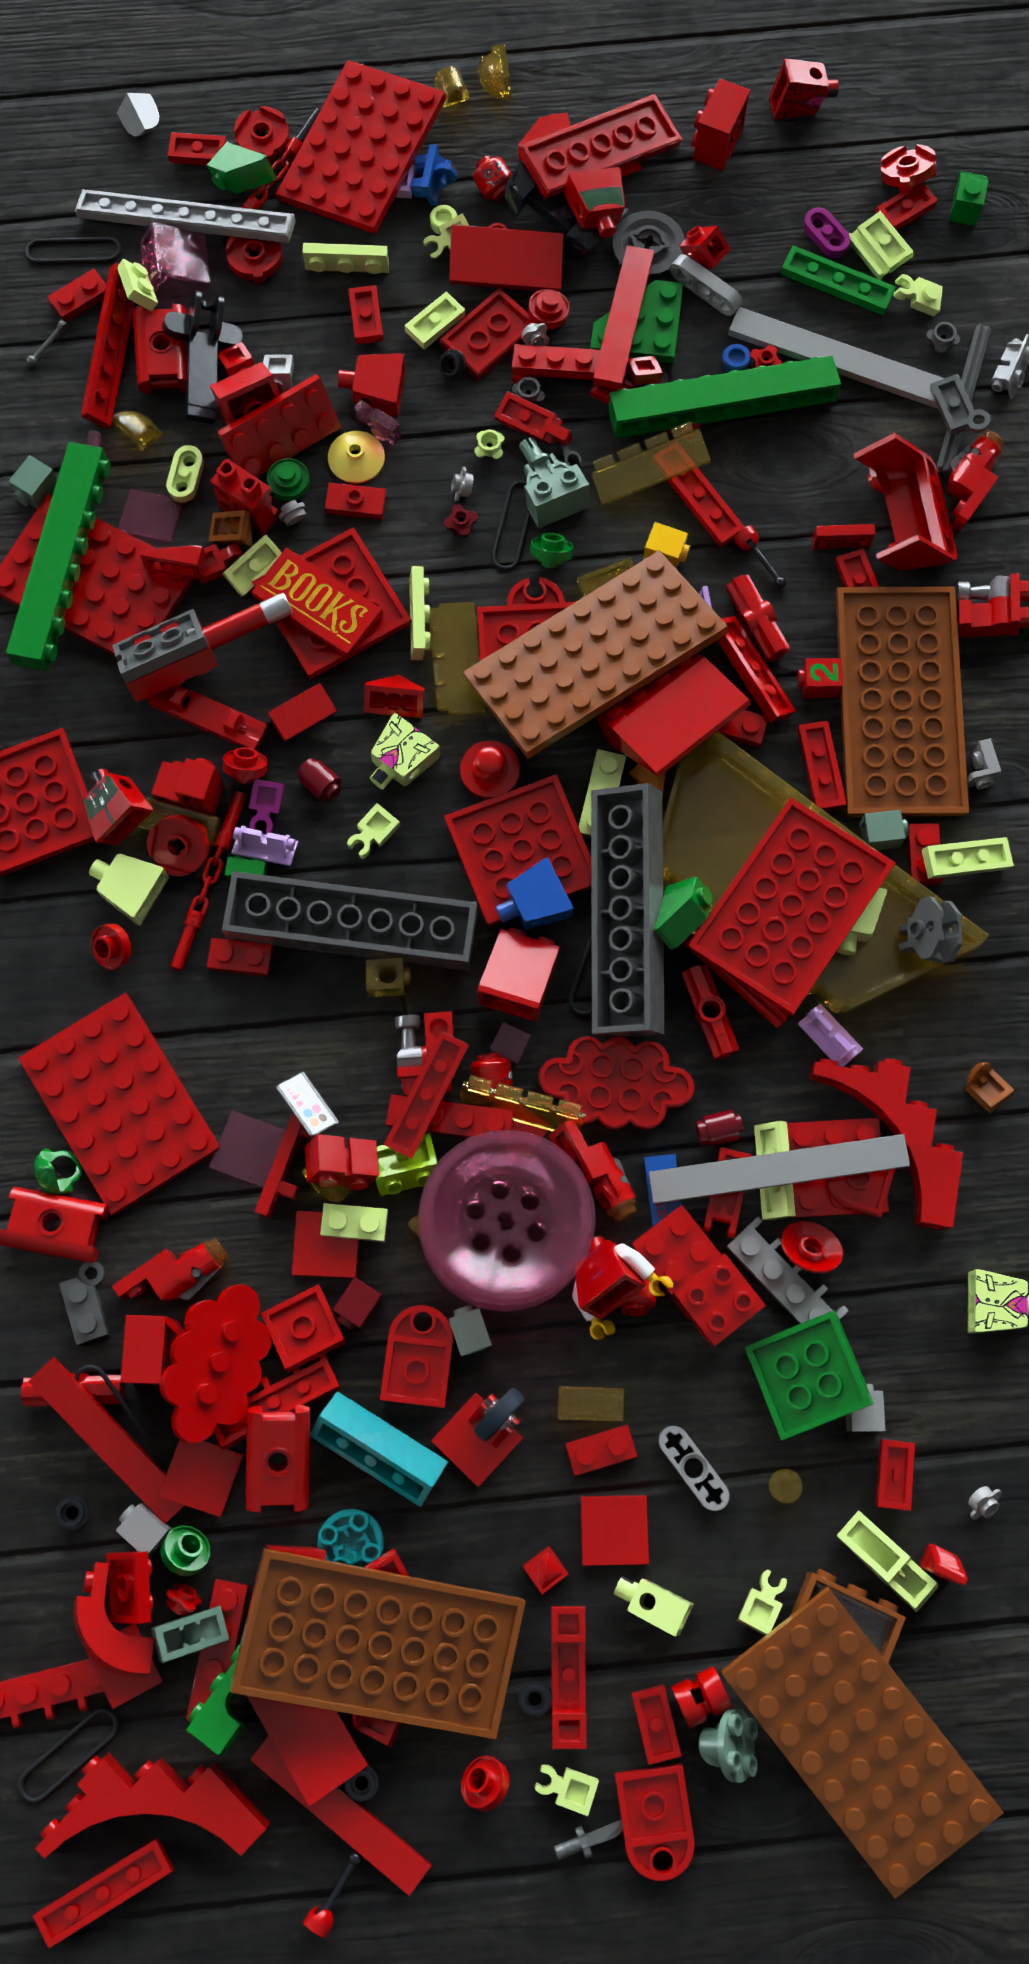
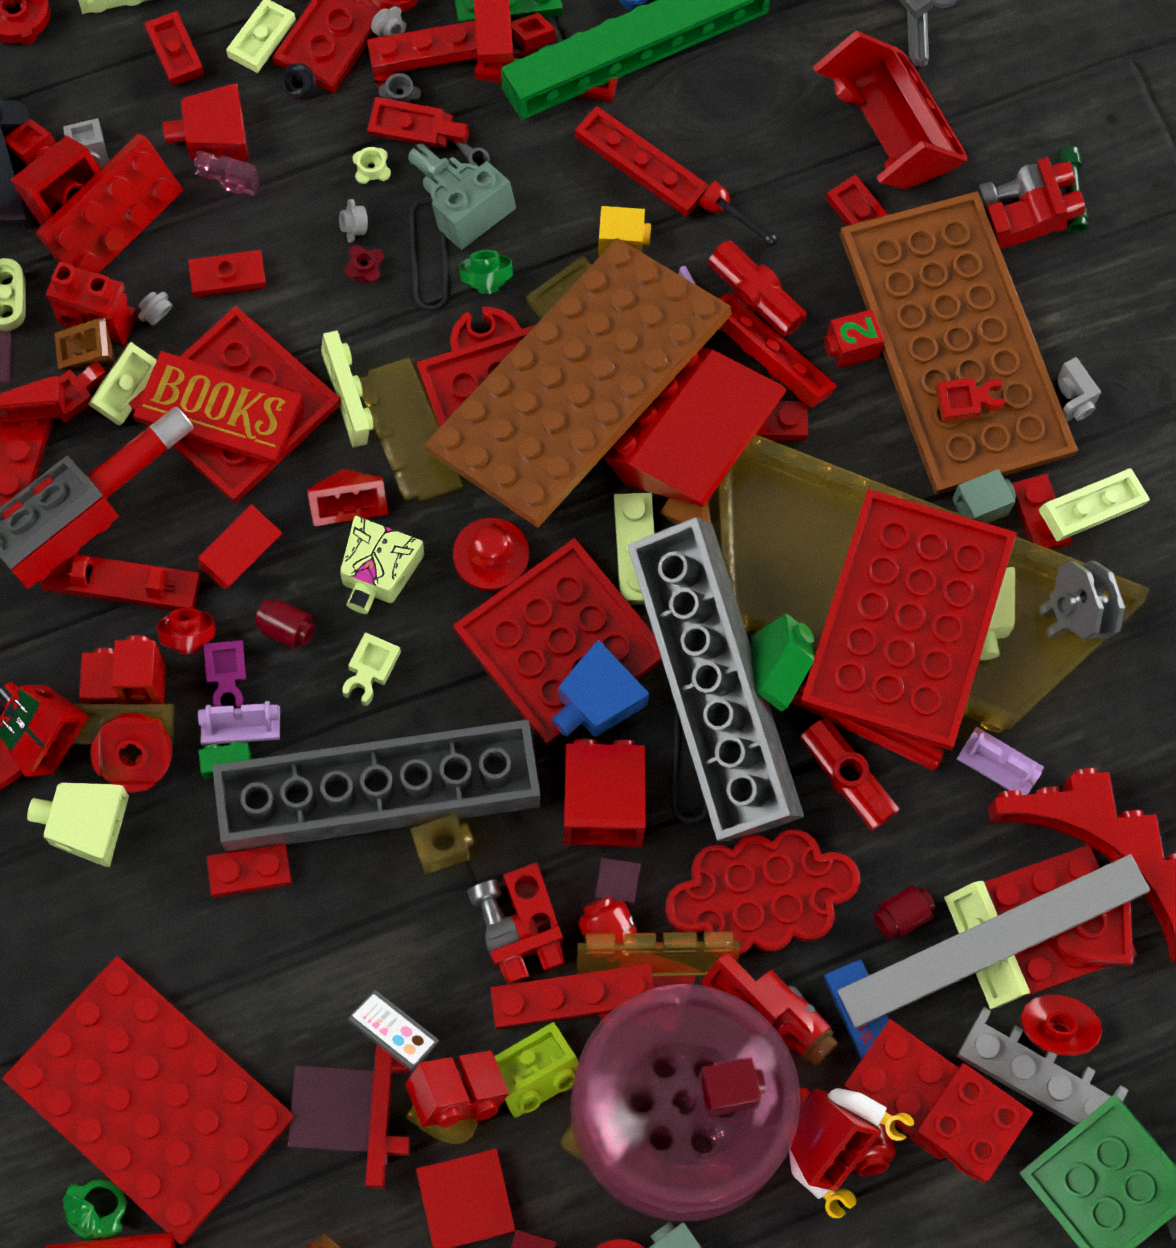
camera: 20 degrees left, 5 degrees down
red plate [91,923,131,970] -> none
red piece [170,791,246,971] -> none
green plate [267,458,310,501] -> none
yellowish green plate [320,1203,388,1242] -> none
light yellow dish [328,431,385,484] -> none
red plate [384,1031,469,1159] -> none
clear yellow windscreen [591,422,711,506] -> none
red hinge [702,1147,752,1238] -> none
red plate [797,721,847,813] -> none
red tile [812,524,875,550] -> none
red plate [947,431,1004,533] -> none
none -> dark red brick [699,1057,767,1117]
none -> red plate [935,378,1006,422]

